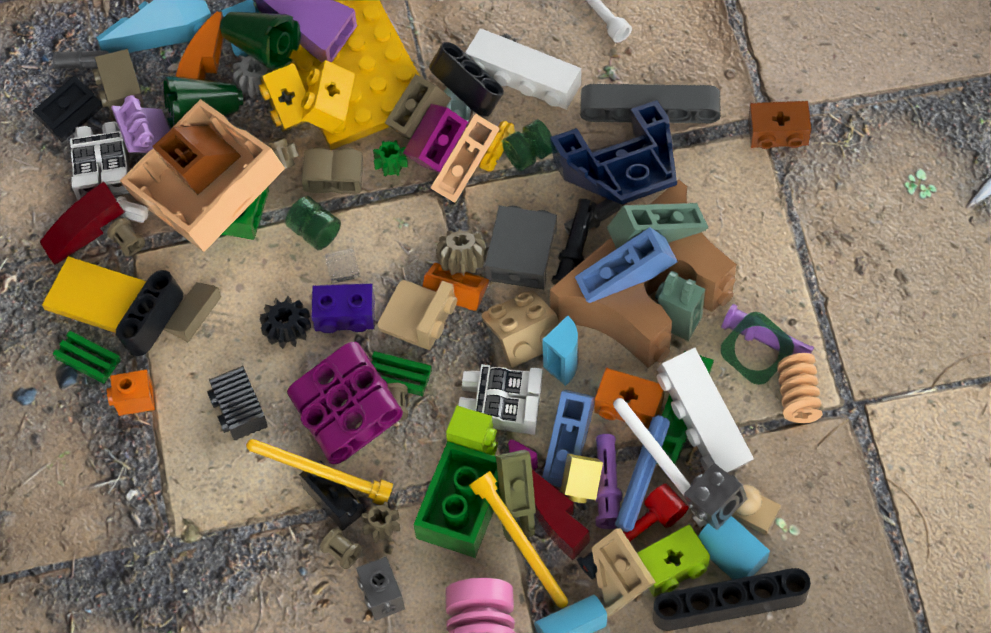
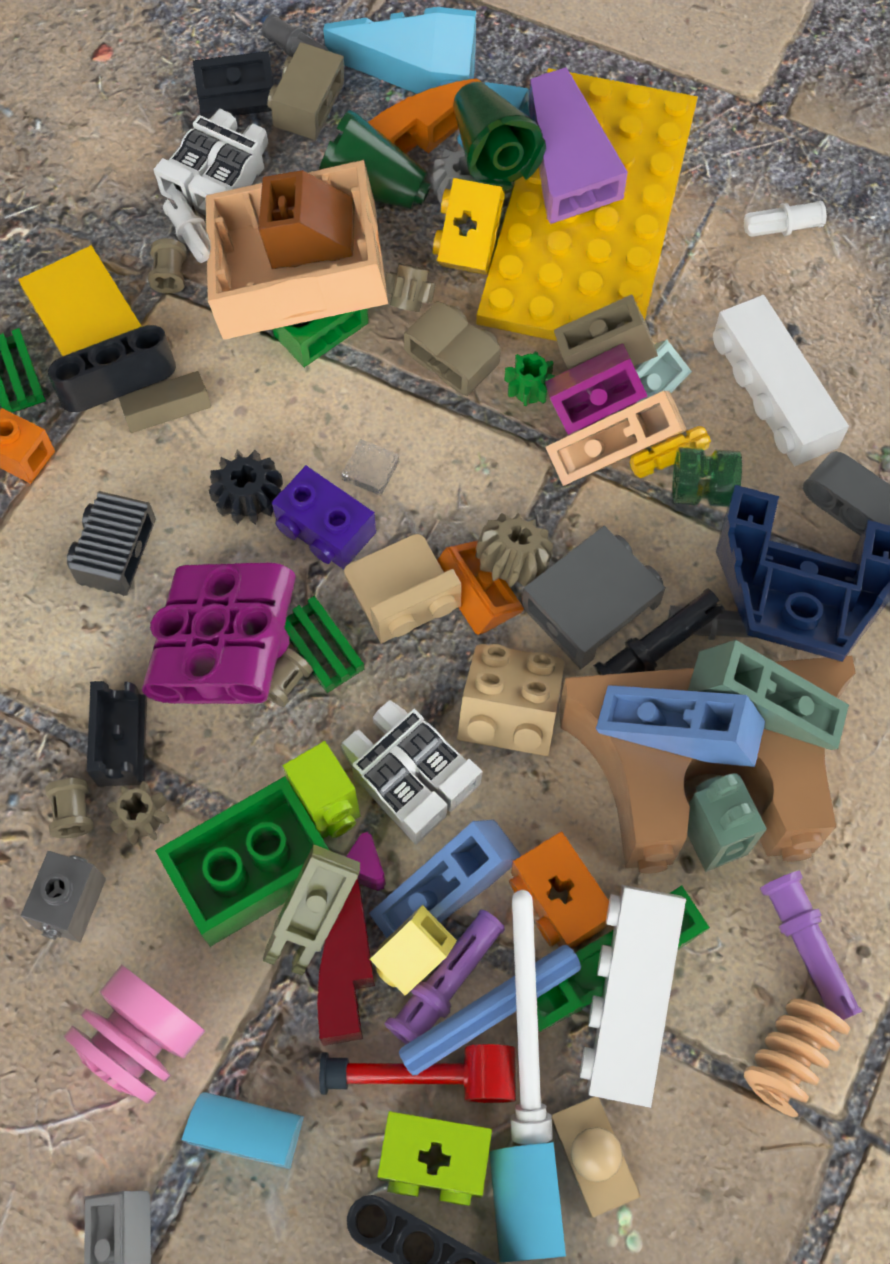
camera: 35 degrees right, 5 degrees up
dark red slope [40,181,125,265] -> none
lavender hinge [111,95,170,153] -> none
yellow piece [246,439,393,505] -> none
clear green wheel [285,196,341,250] -> none
yellow brick [301,60,355,133] -> none
black beam [429,42,504,117] -> none
yellow piece [469,471,568,608] -> none
medium azure brick [542,316,578,386] -> none
tan wing [592,528,656,617] -> none
flat silver head [684,463,747,530] -> none
clear green piece [721,312,794,385] -> none

